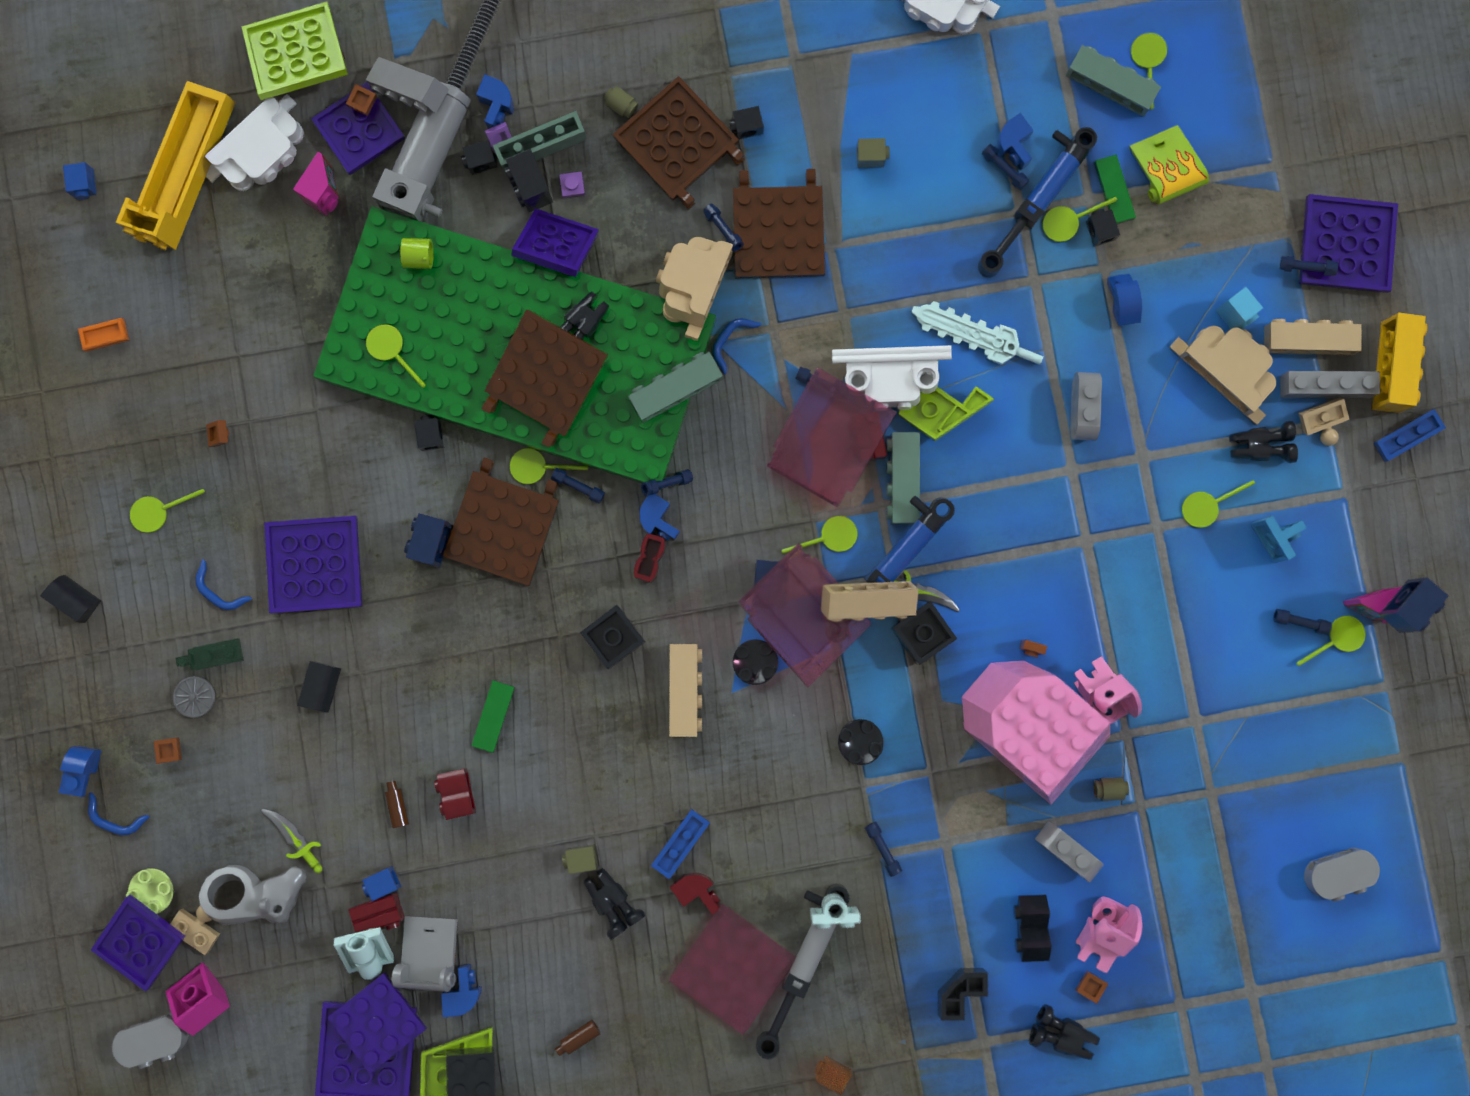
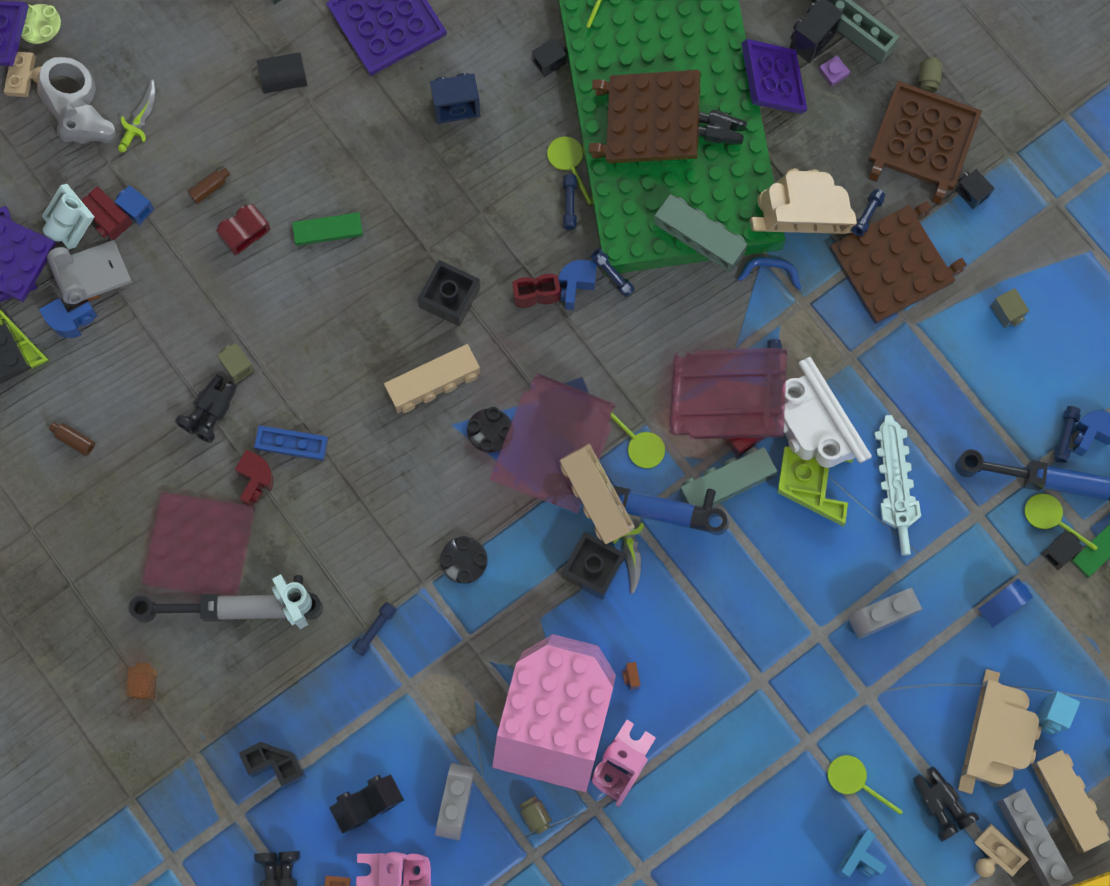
camera: 65 degrees right, 10 degrees down
reddish brown plate [443,457,559,586] -> none

